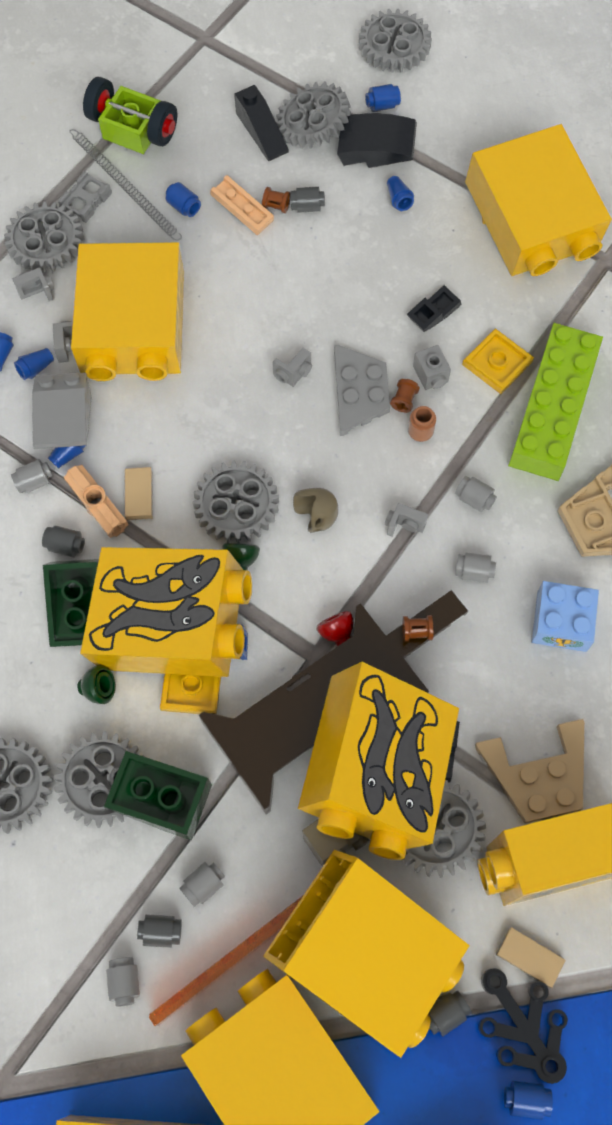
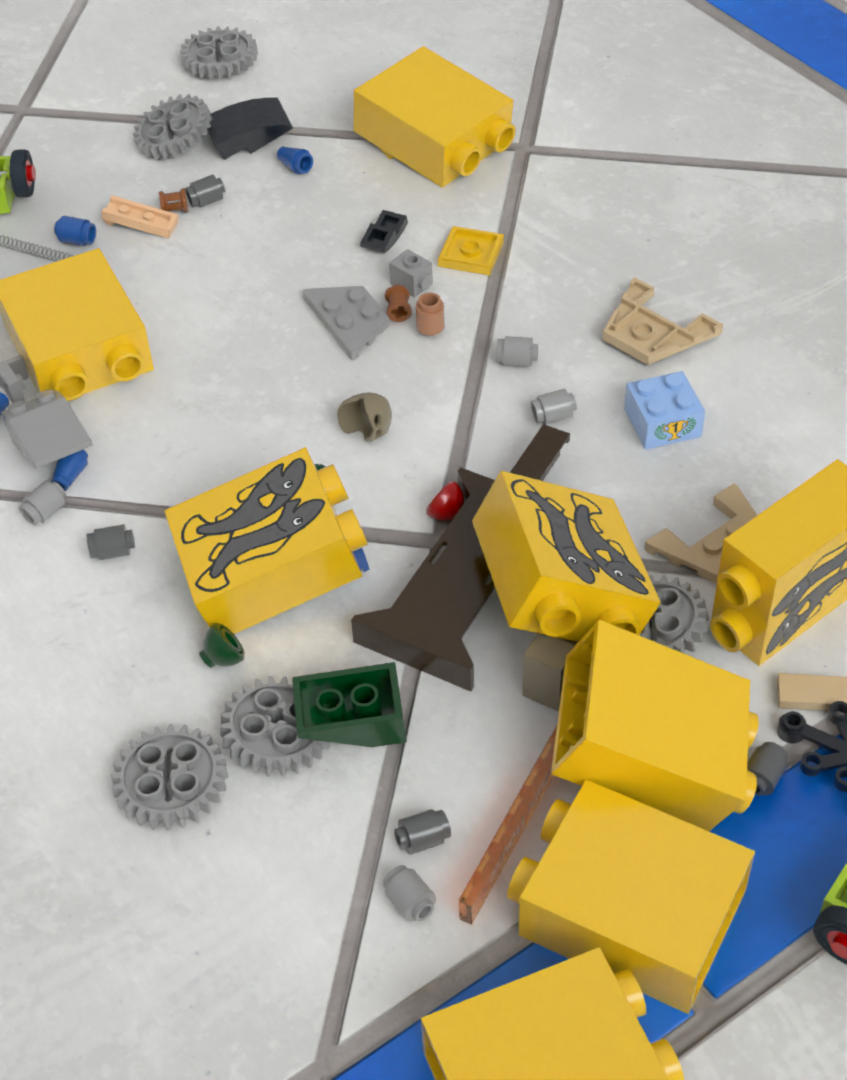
camera: 25 degrees left, 20 degrees down
dark green slope [43,559,99,647] -> none
light nougat piece [64,465,128,538] -> none
tan tile [125,467,153,520] -> none
yellow tile [160,674,221,715] -> none
light grey brick [179,862,225,907] -> none
light grey gear [193,460,279,544] -> none
black slope [234,85,289,162] -> none
light grey bracket [272,348,312,387] -> none
blue brick [365,84,401,112] -> none
light grey bracket [385,503,428,536] -> none
dark orange bush [402,615,434,642] -> none
lime brick [508,323,603,481] -> none

